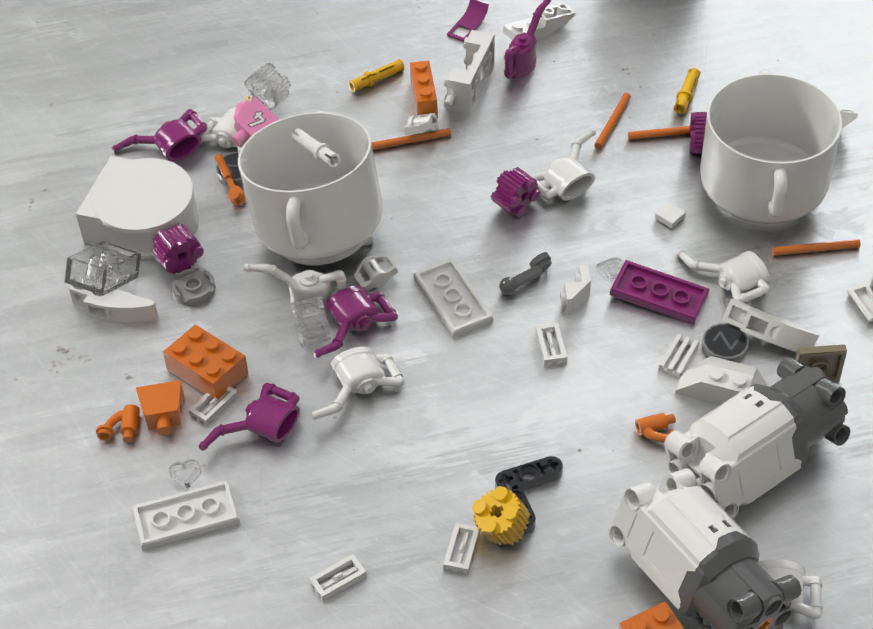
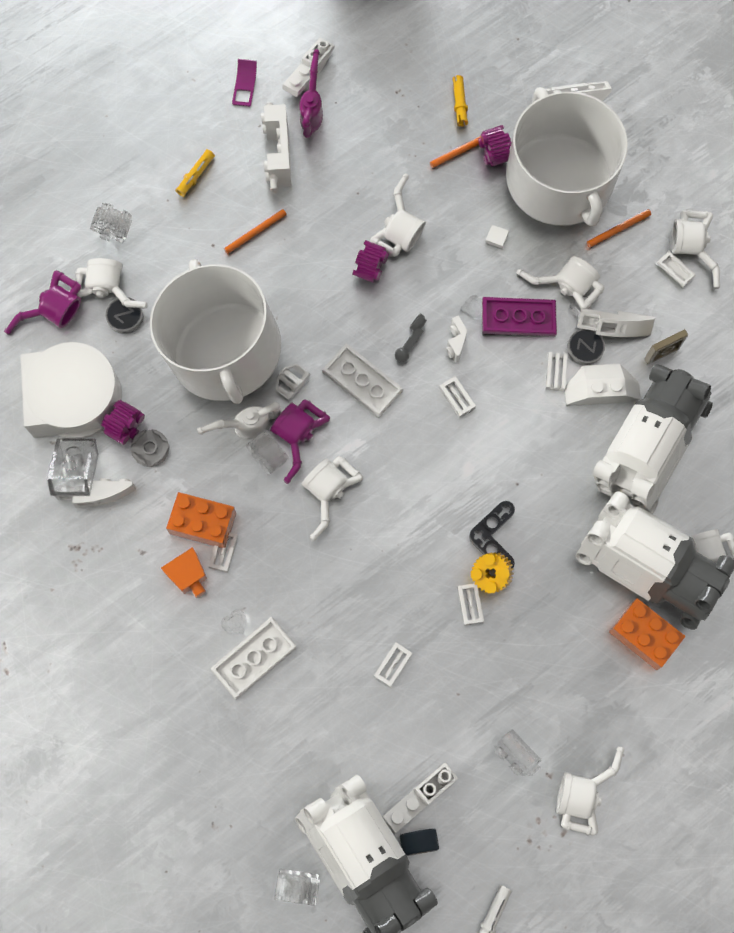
camera: 25 degrees left, 25 degrees up
orange plant [96,404,140,443] -> none
magenta piece [198,383,300,451] -> none
orange piece [214,154,246,206] -> none
bright pink torso [231,96,280,147] -> none
white pin [292,128,341,167] -> none
white piece [403,113,438,135] -> none
orange brick [410,61,438,118] -> none
orange bar [594,93,631,149] -> none
orange plant [635,412,678,443] -> none

